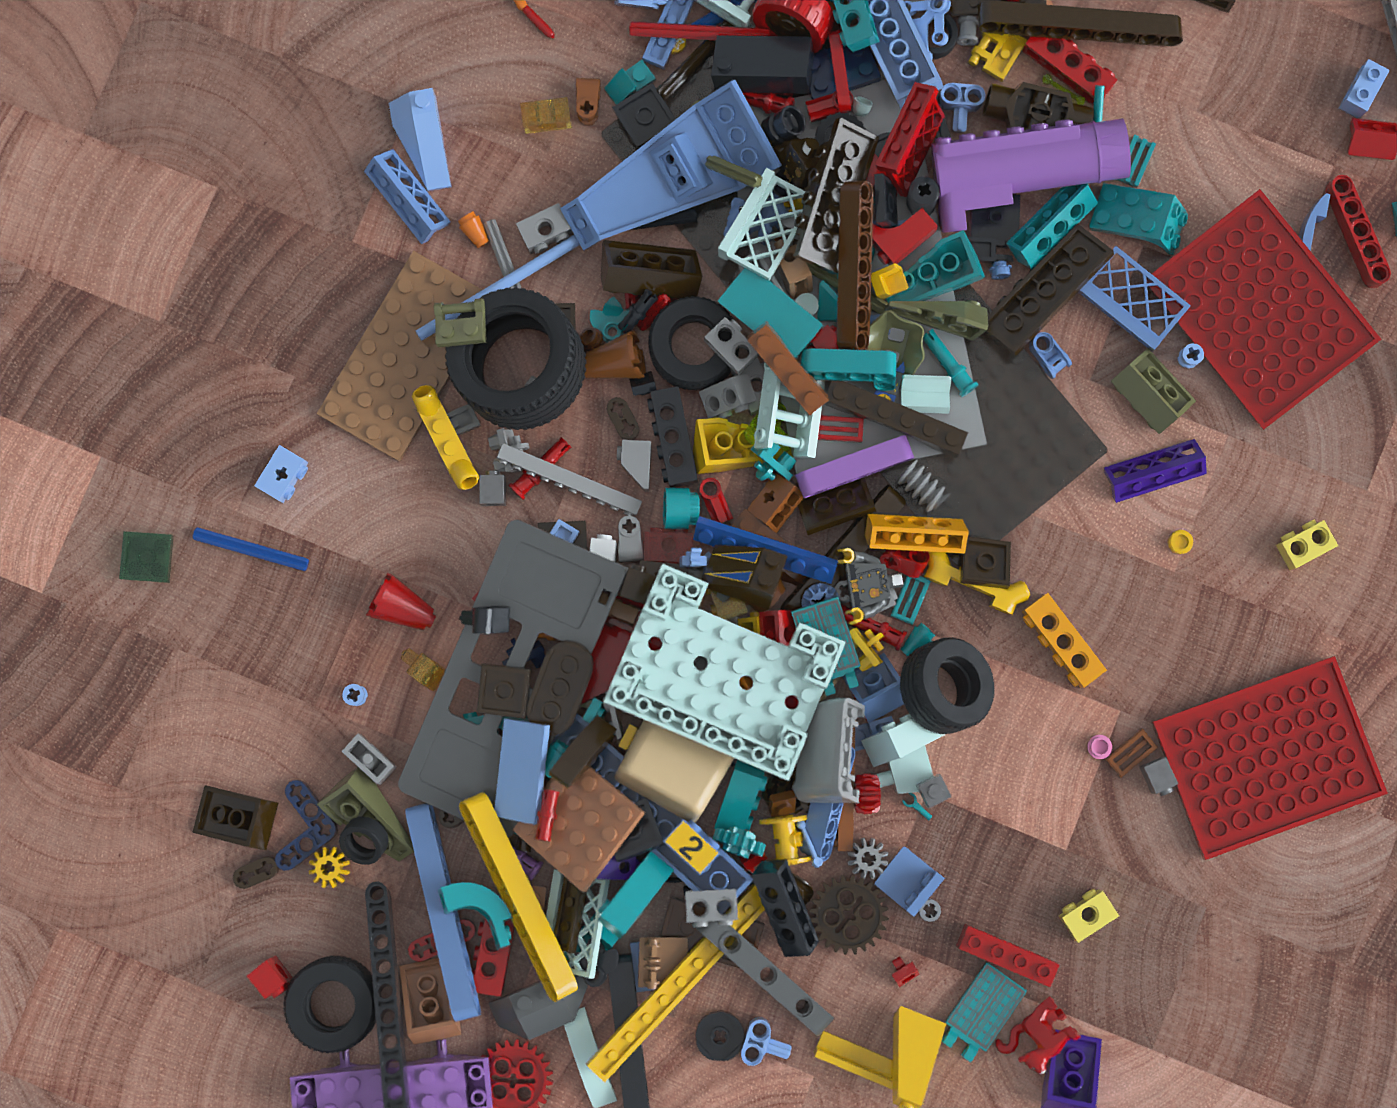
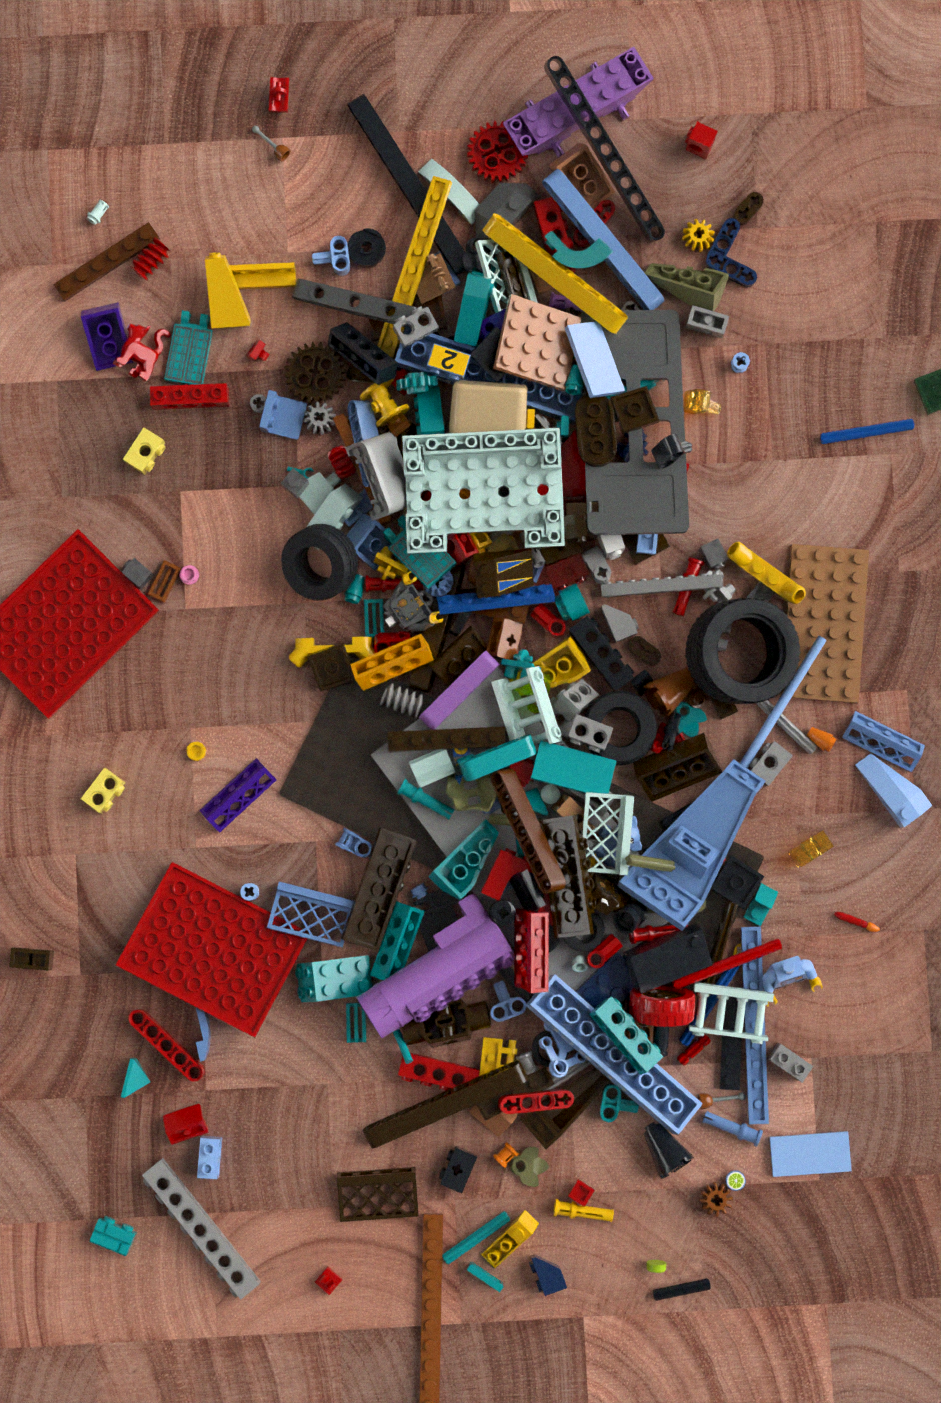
camera: 150 degrees right, 0 degrees up
dark brown slope [192,785,279,850] -> none
light blue brick [254,445,308,503] -> none
black tyre [283,956,376,1053] -> none
black tyre [339,817,389,865] -> none
red cone [366,573,436,631] -> none
olive plate [434,298,486,348] -> none
red pin [534,789,559,842] -> none
dark brown slope [549,715,617,788] -> none
dark orange piece [576,78,601,126] -> none
light blue plate [680,548,707,567] -> none
dark orange arch [747,321,829,416] -> none
light blue hinge [796,820,823,868] -> none
red tile [817,415,864,443] -> none
red beam [829,30,851,112] -> none
yellow panel [871,263,909,300] -> none
olive wedge [883,300,988,341] -> none
light orange brick [1021,593,1107,688] -> none
clear neon green hinge [1042,74,1085,105] -> none
olive slope [1111,348,1196,434] -> none
none -> black beam [449,611,473,637]

